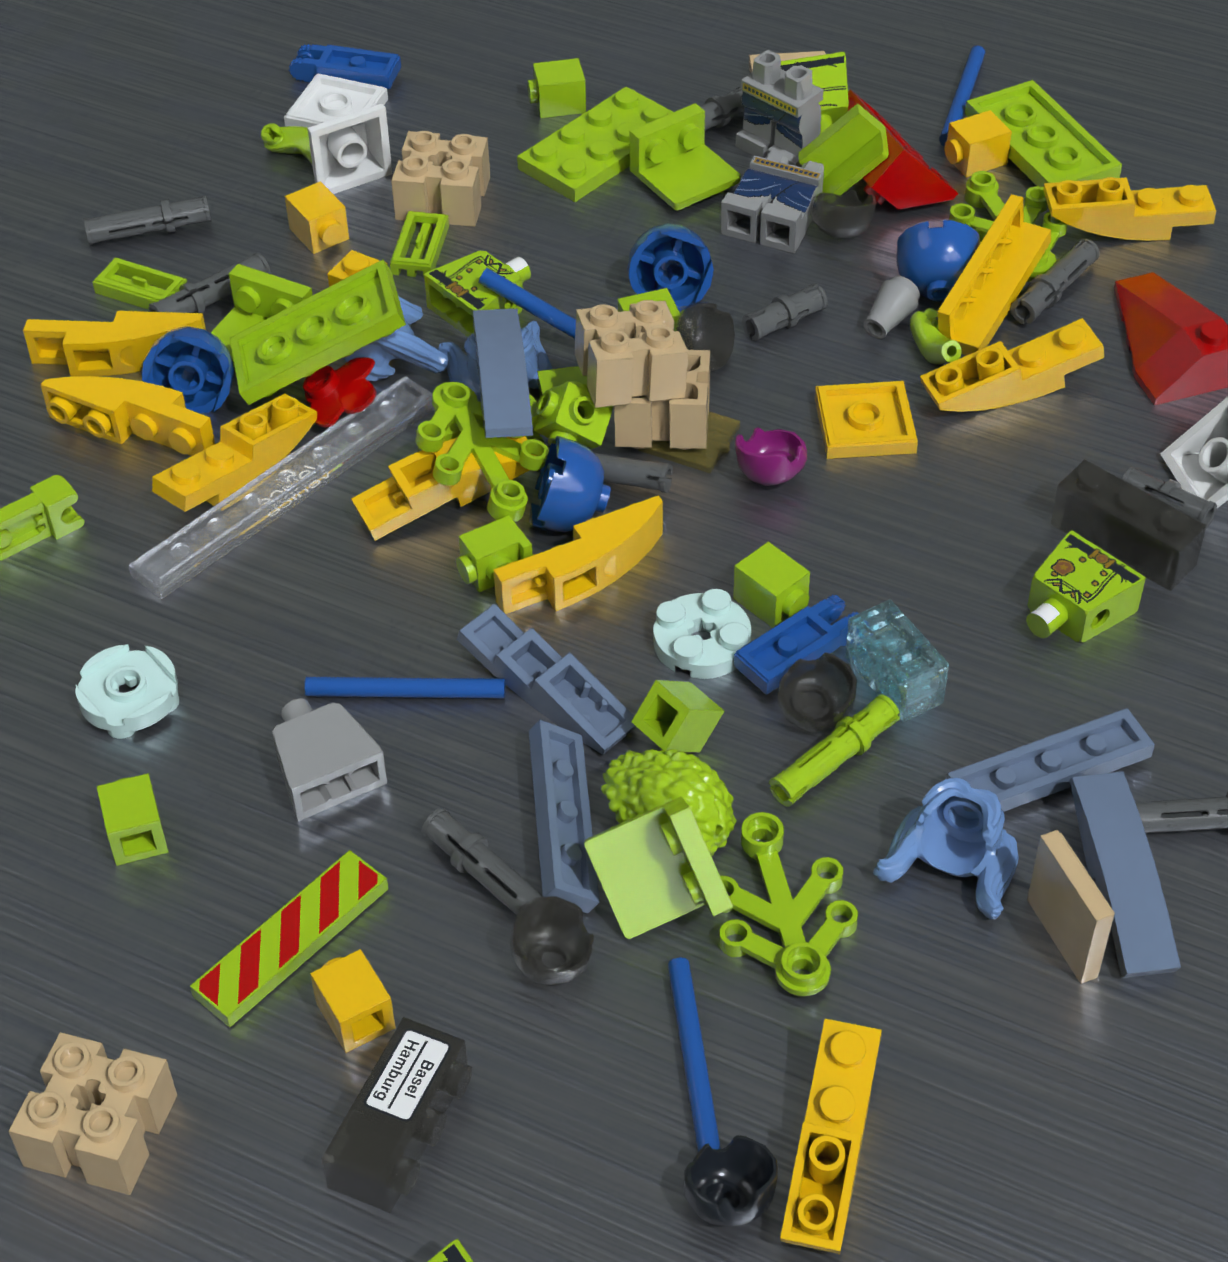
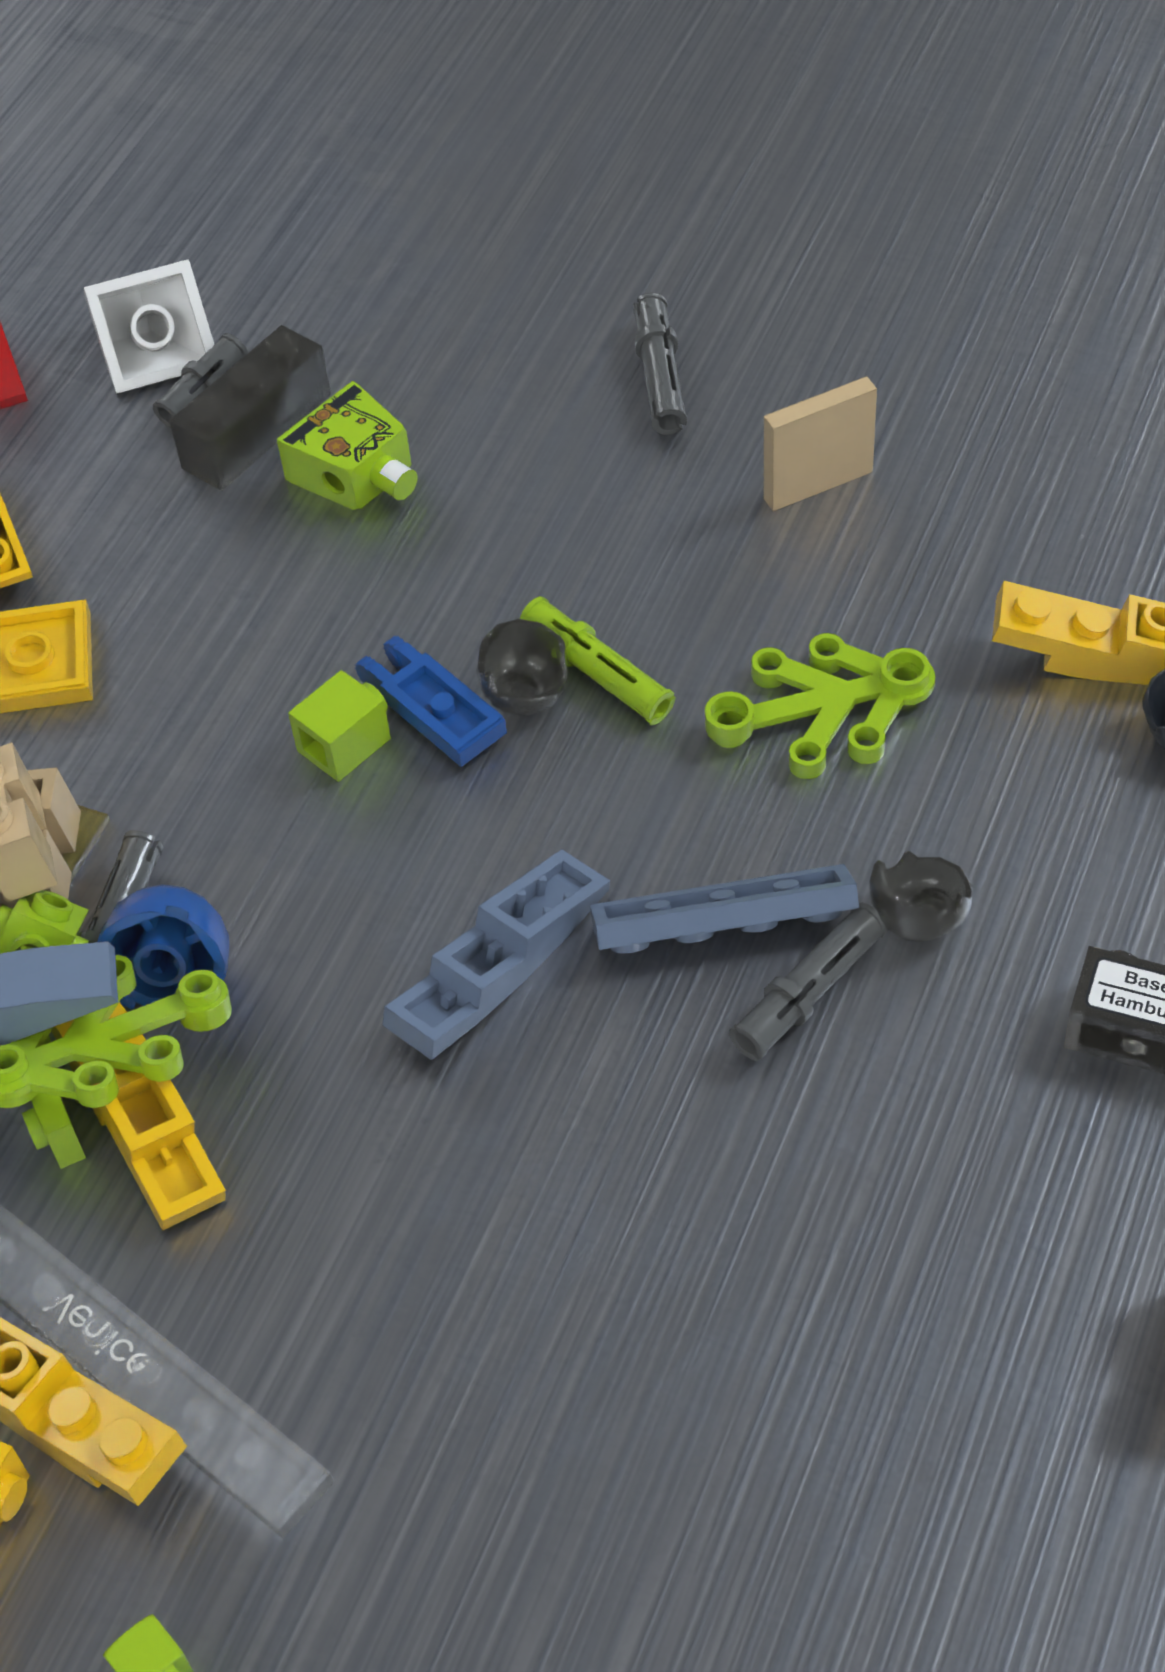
camera: 90 degrees left, 5 degrees up
light aqua plate [75,644,179,739] -> none
lime brick [96,773,168,866] -> none
lime tile [190,850,389,1028] -> none
light grey torso [272,698,388,821] -> none
blue bar [305,677,505,699] -> none
yellow brick [310,949,396,1053] -> none
lime brick [456,515,533,593] -> none
yellow slope [493,495,663,614] -> none
lime bracket [584,796,733,939] -> none
lime piece [601,749,737,857] -> none
lime brick [631,680,725,753] -> none
light aqua plate [653,589,751,679] -> none
blue bar [667,957,721,1152] -> none
magenta hair [735,427,807,486] -> none
clear light blue brick [845,599,949,723] -> none
medium blue hair [873,778,1019,919] -> none
sand blue plate [947,708,1155,812] -> none
sand blue slope [1070,771,1181,978] -> none

